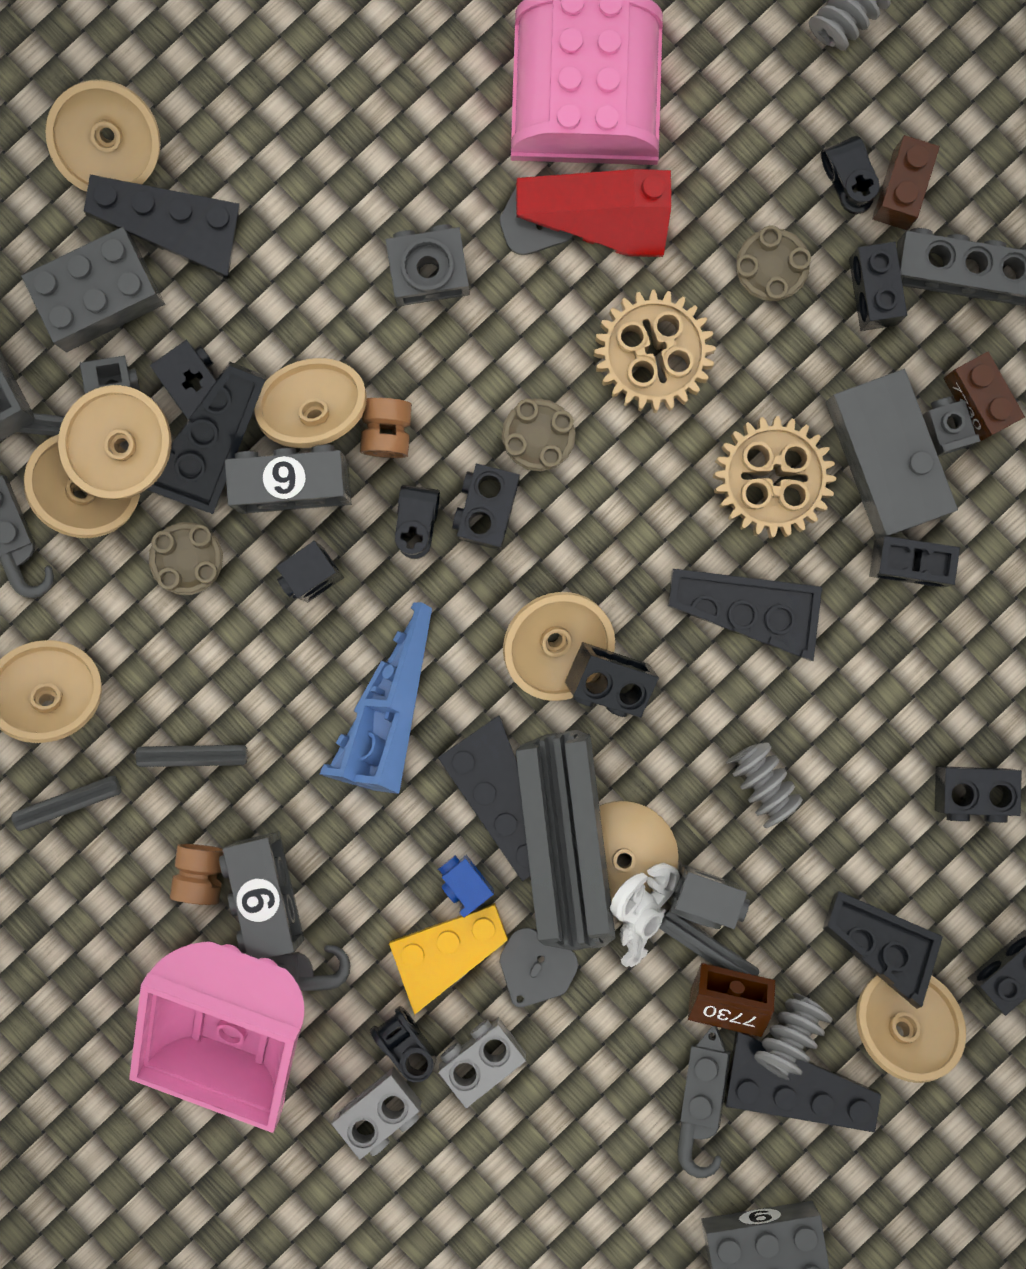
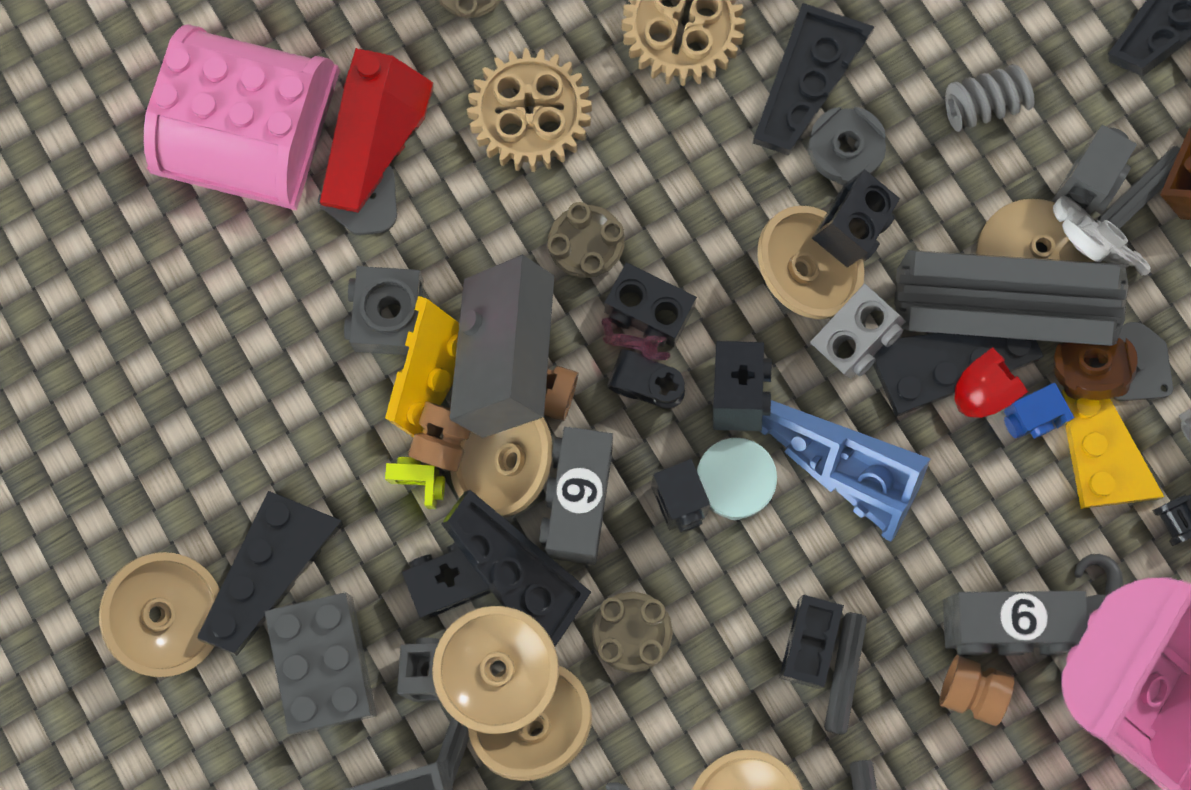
camera: 80 degrees left, 10 degrees down
none -> yellow wing [385,296,459,437]
none -> neon yellow bracket [385,457,445,509]
none -> medium nougat wheel [408,401,471,472]
none -> dark grey brick [449,254,554,438]
none -> clear pink piece [601,317,670,361]
none -> light aqua tile [697,438,777,520]
none -> black brick [713,341,772,431]
none -> black brick [779,594,844,689]
none -> dark grey plate [807,107,886,186]
none -> light grey brick [810,283,906,379]
none -> red brick [954,347,1029,418]
none -> reddish brown plate [1054,338,1138,400]

